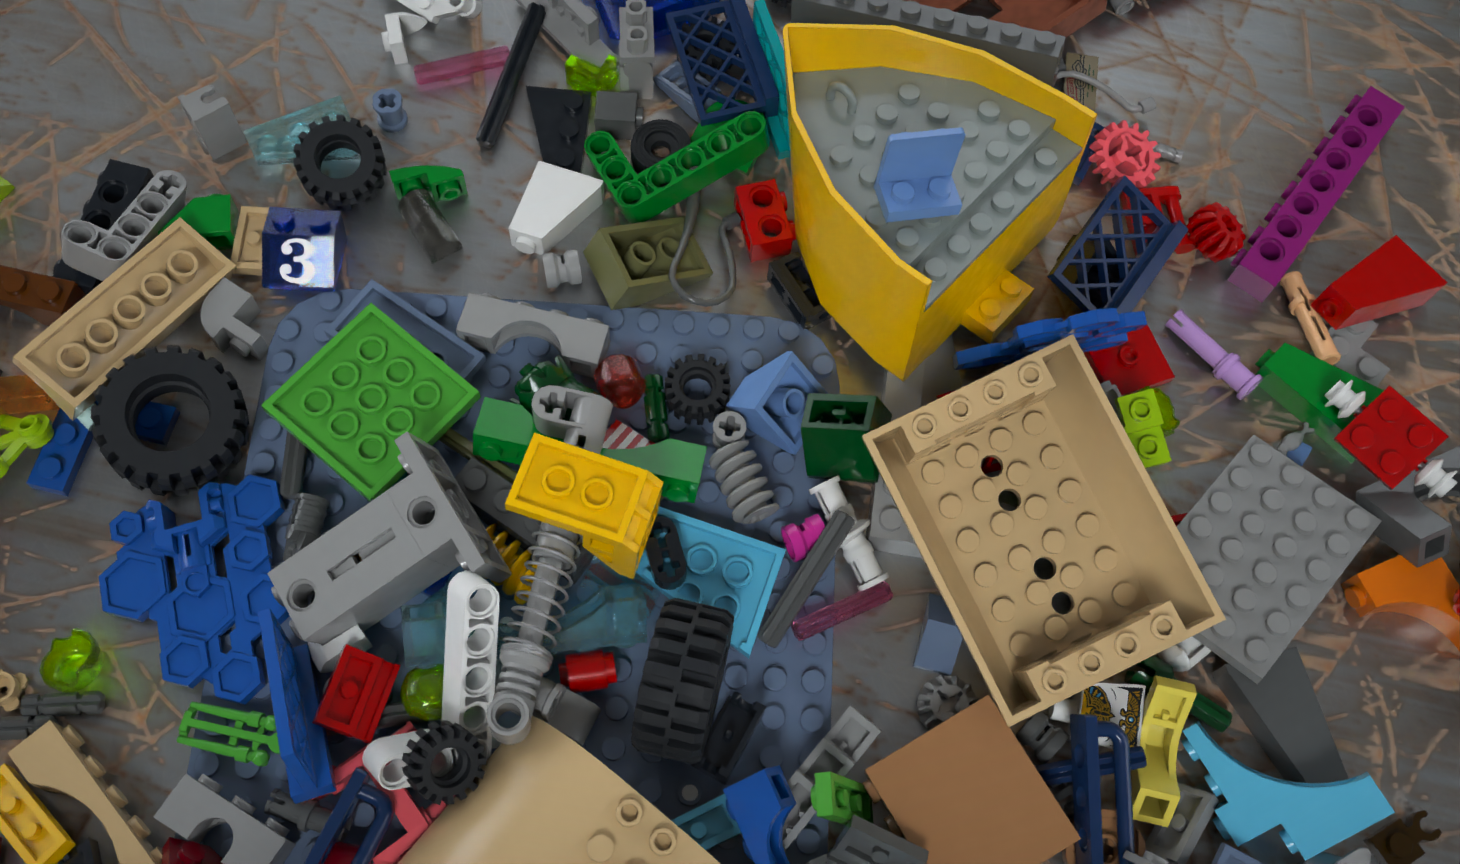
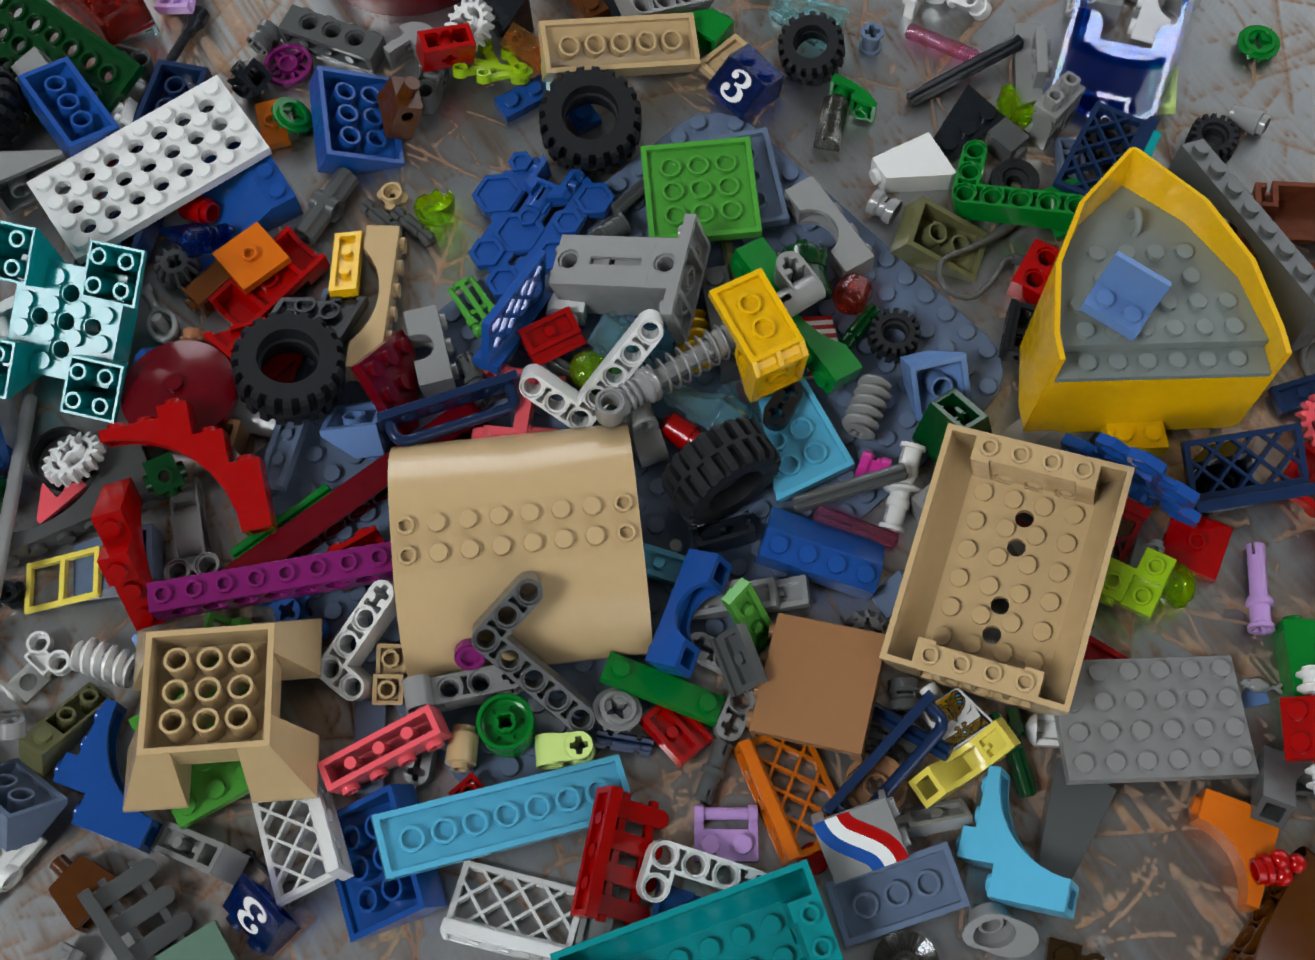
camera: 55 degrees right, 0 degrees up
light grey brick [200,277,268,361] -> none
black tyre [402,720,486,805] -> none
light grey bush [712,411,746,450] -> none
none -> blue slope [754,506,885,601]

